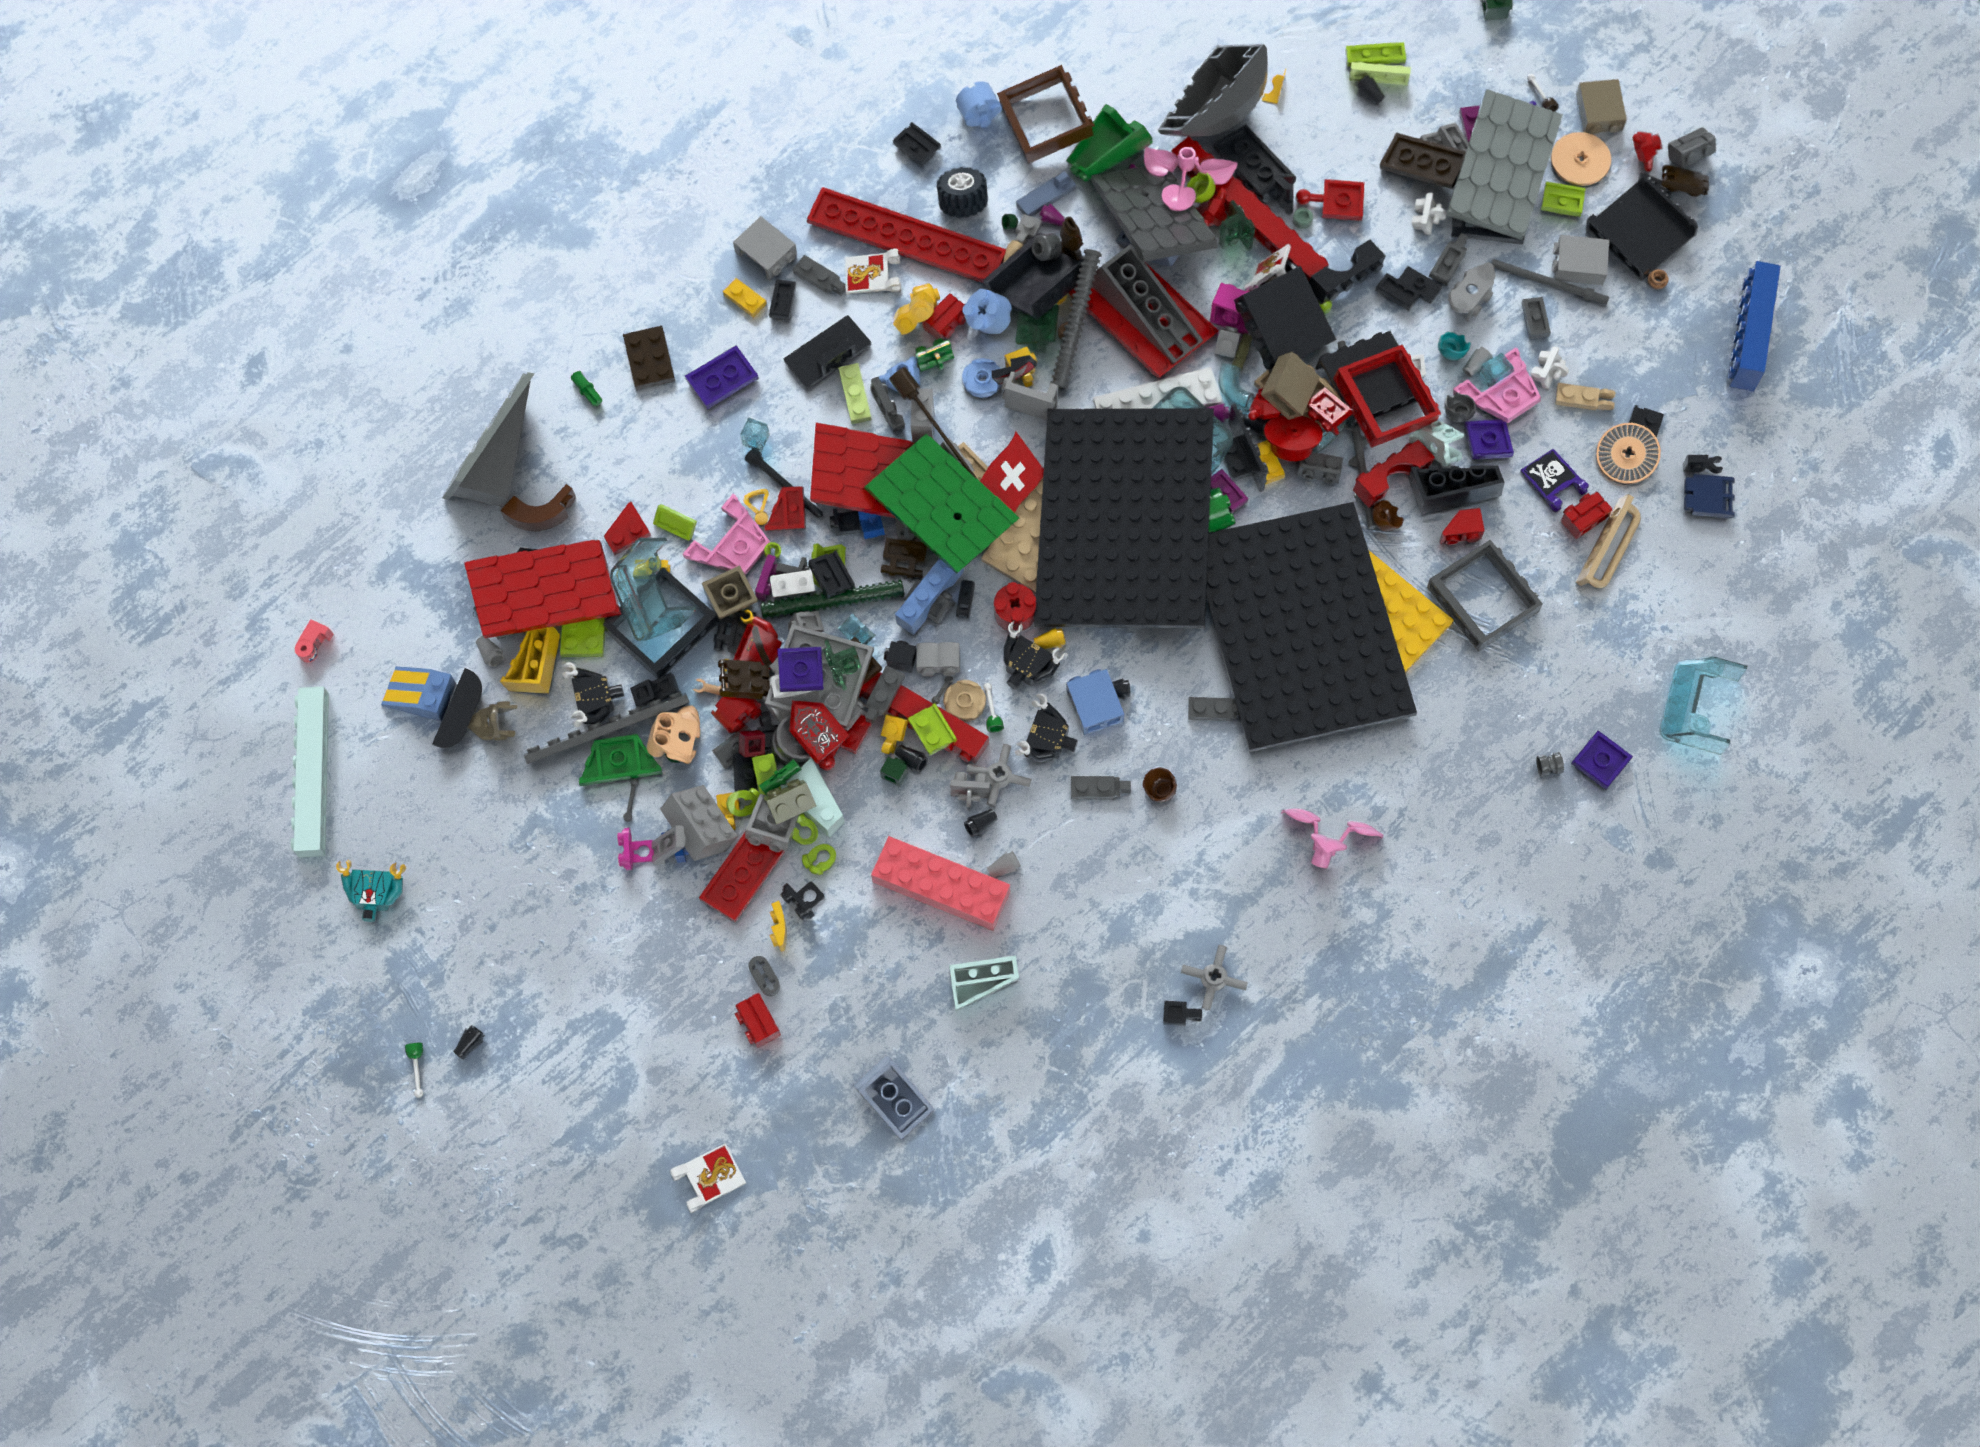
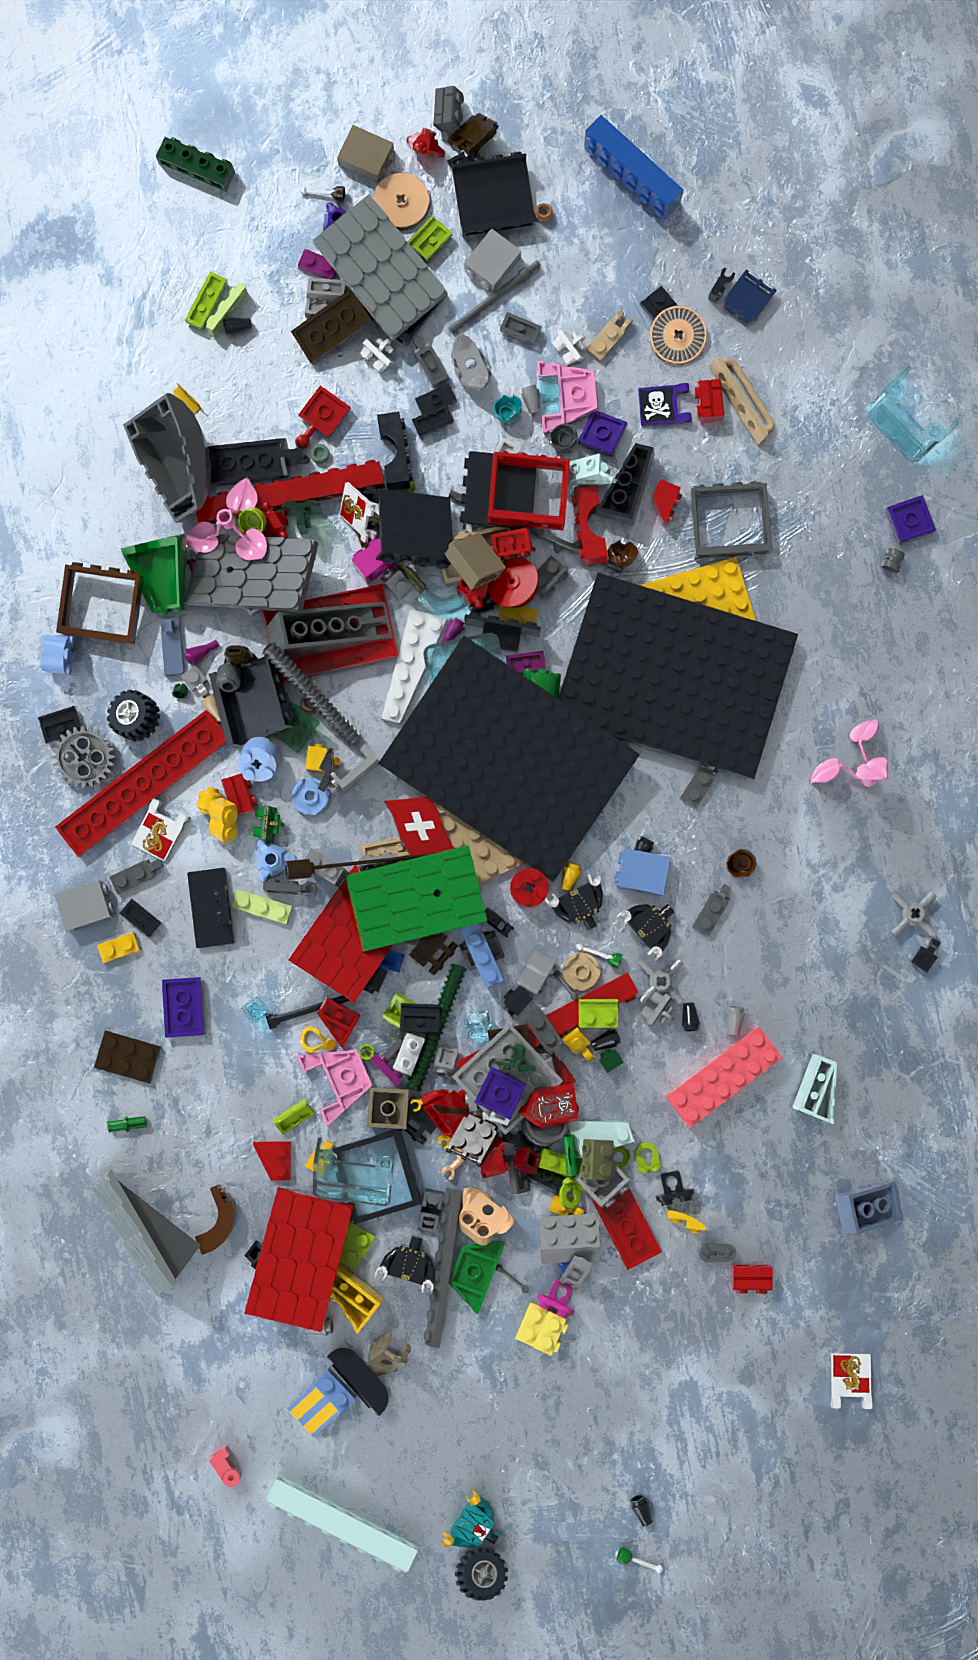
camera: 60 degrees left, 15 degrees up
none -> light grey gear [52,726,115,788]
none -> black wheel [455,1548,508,1601]
none -> light yellow plate [515,1301,569,1355]

